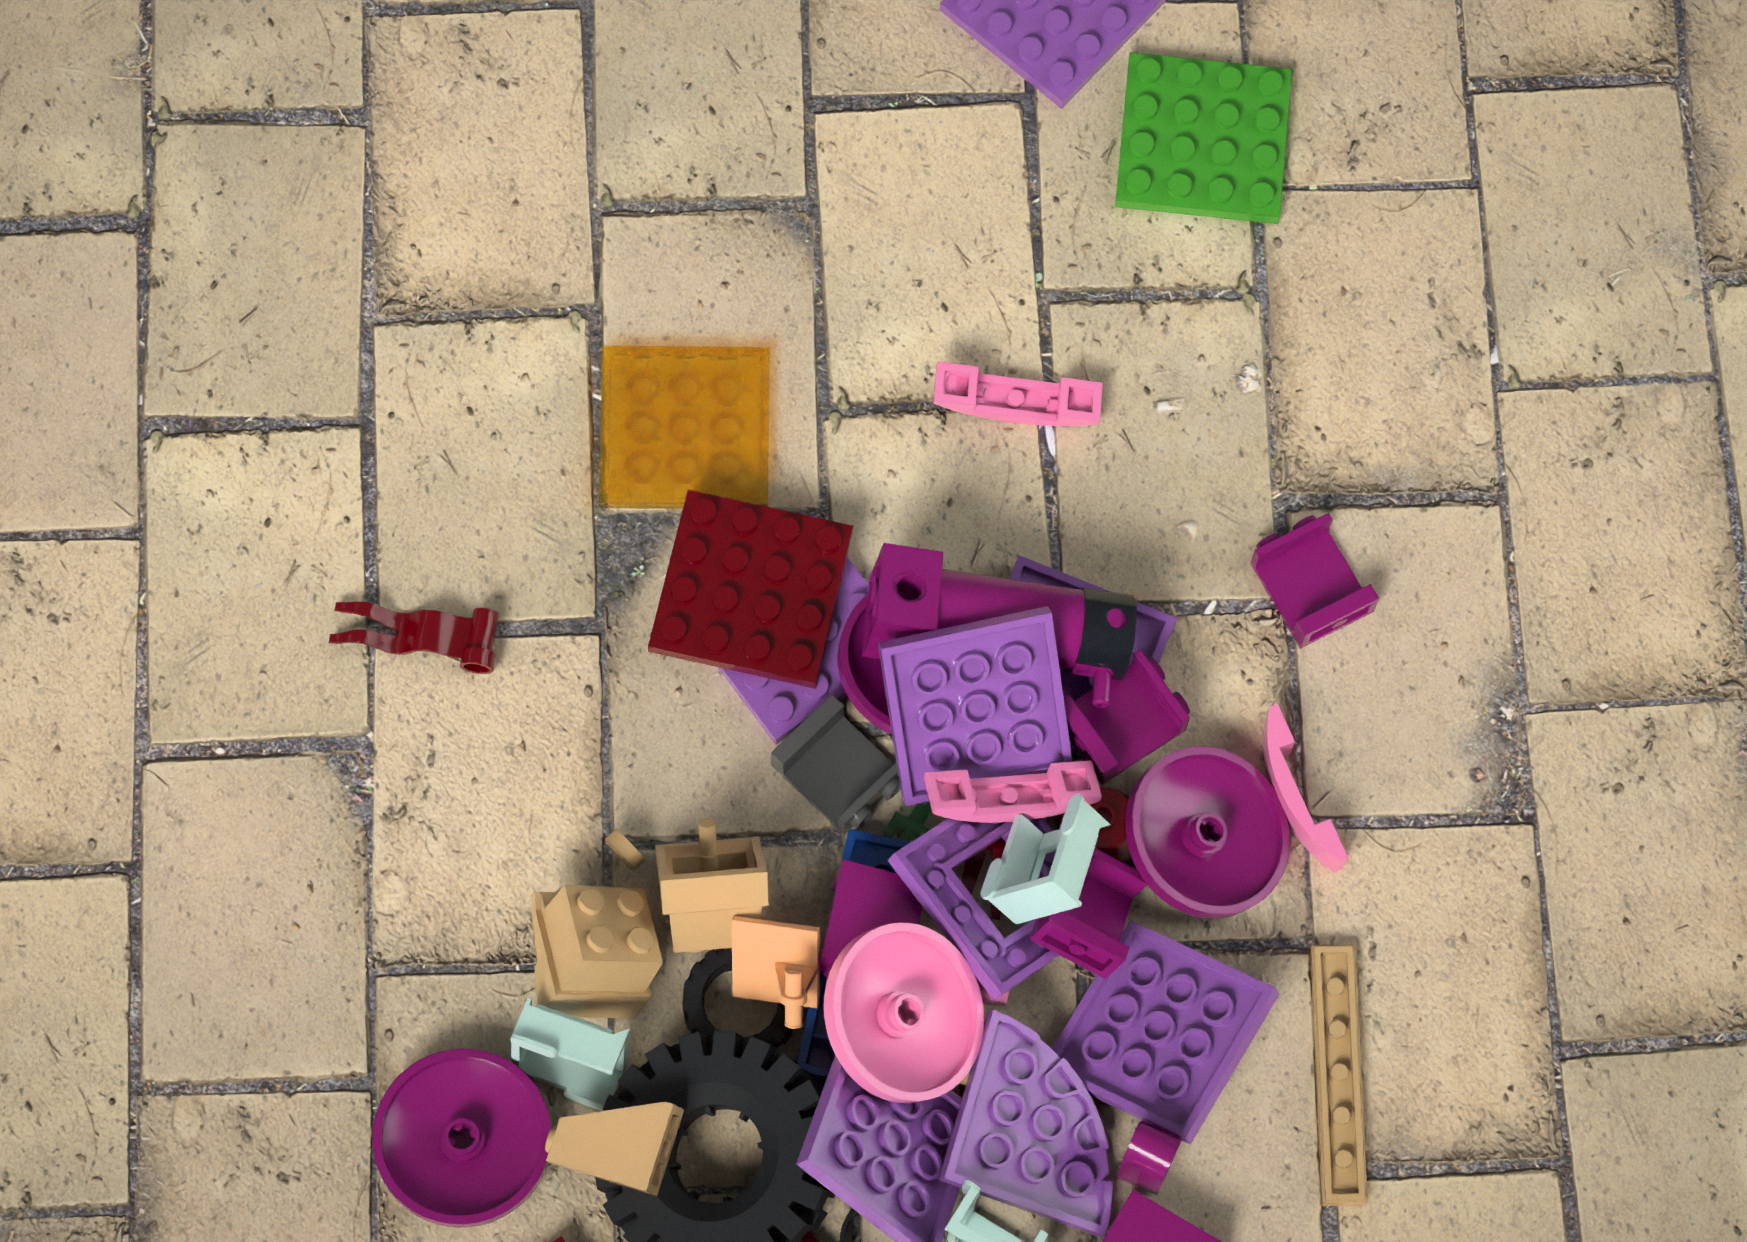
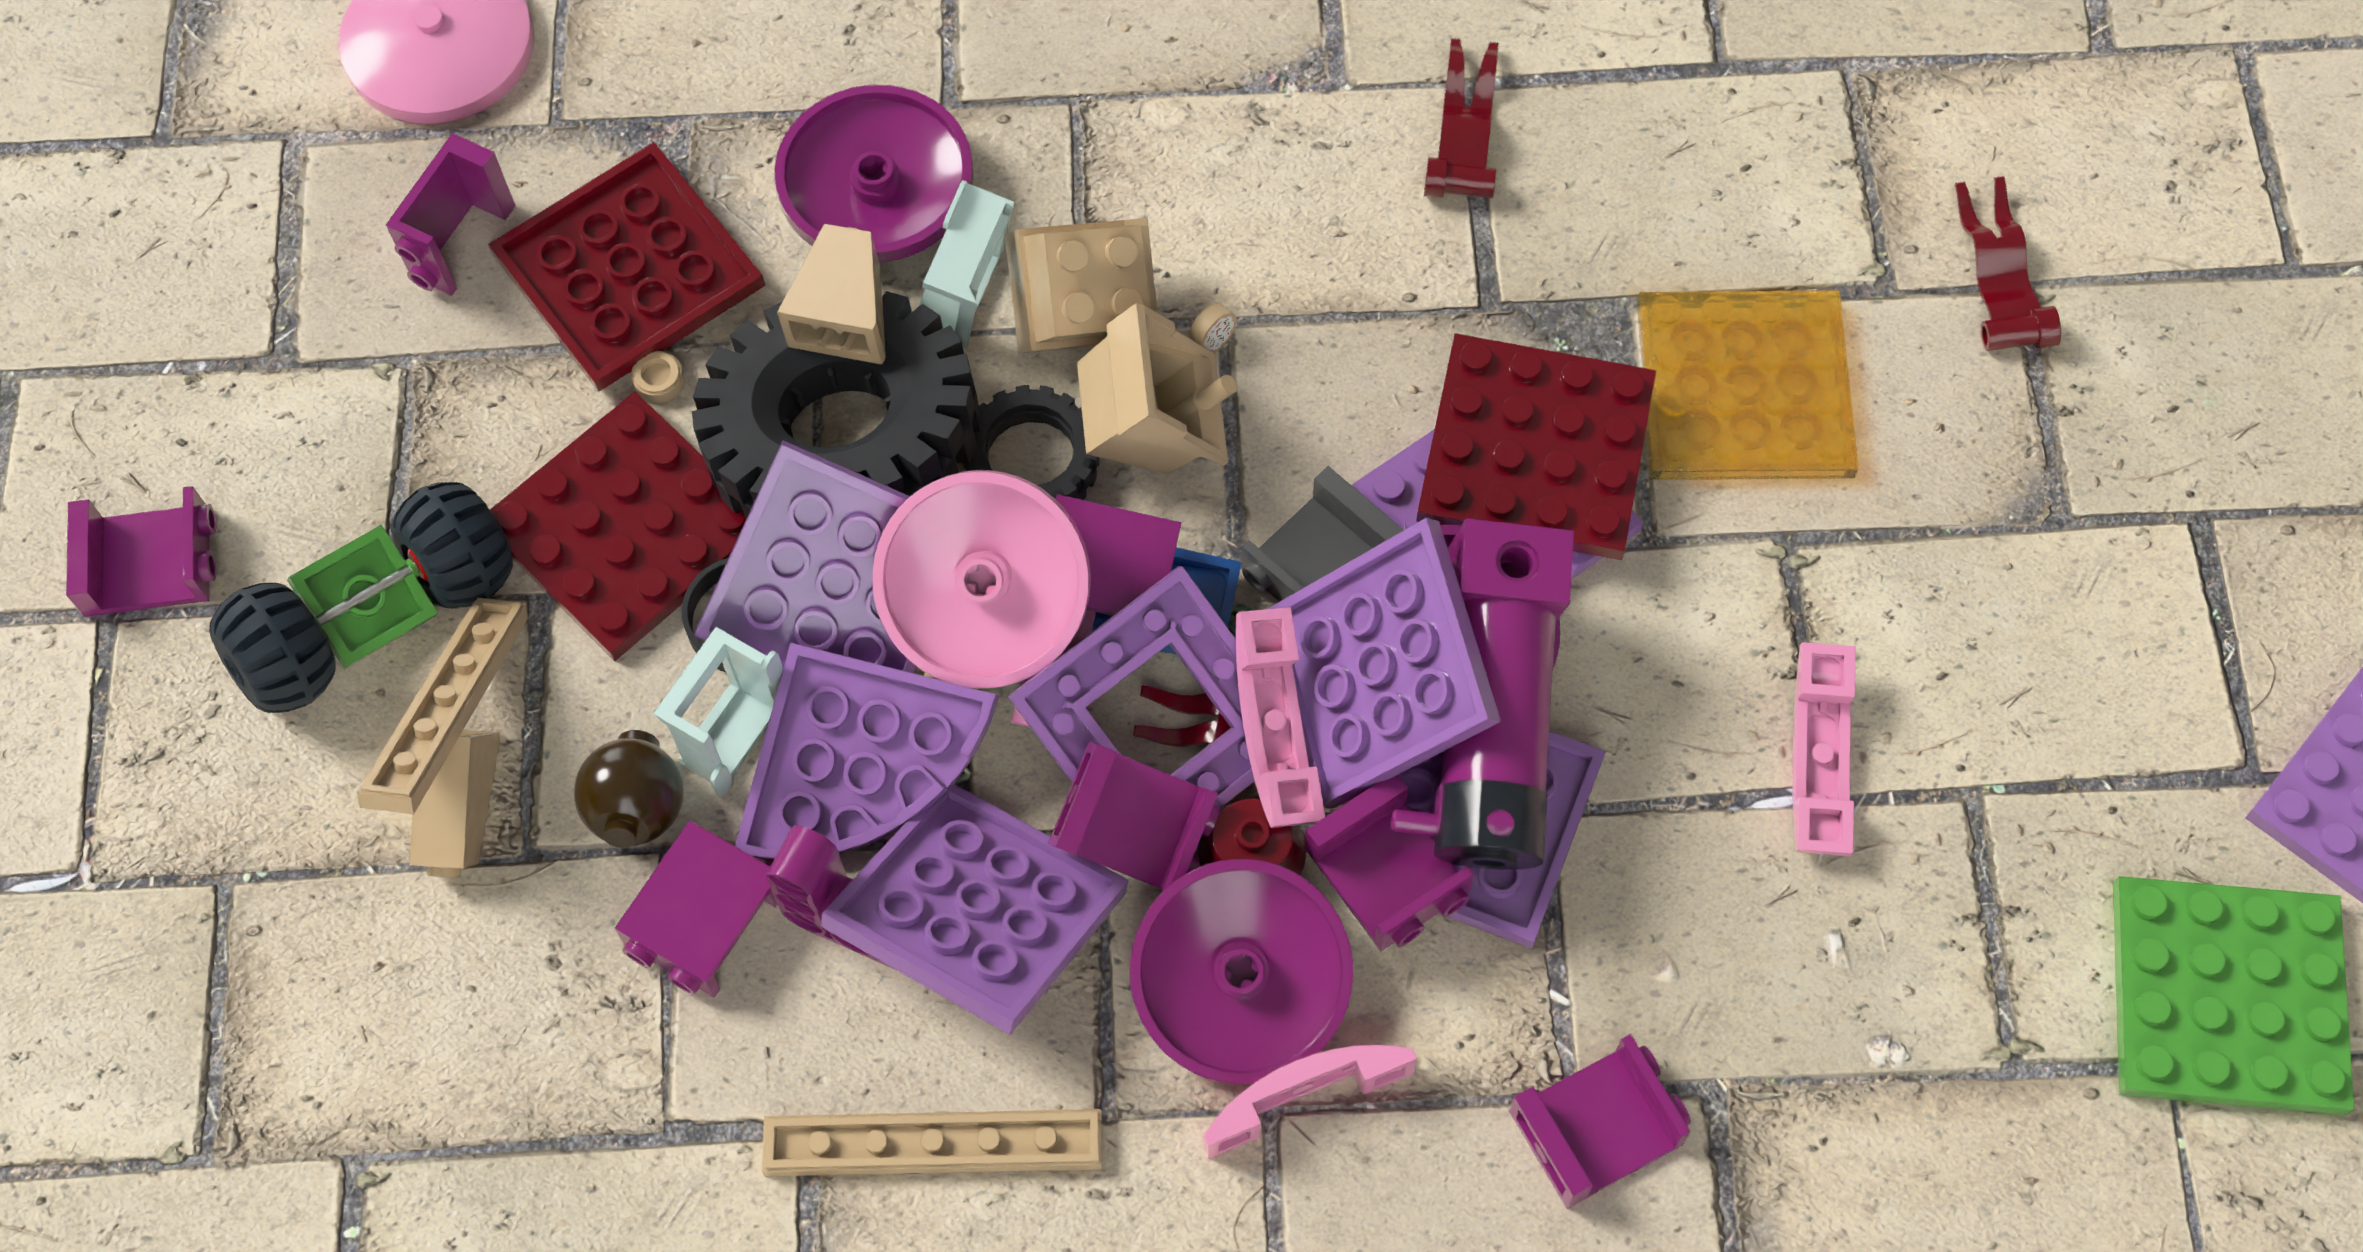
camera: 95 degrees right, 5 degrees down
light nougat plate [732,916,820,1029] -> none
light aqua piece [980,793,1110,925] -> none
none -> dark red flag [1955,176,2061,351]

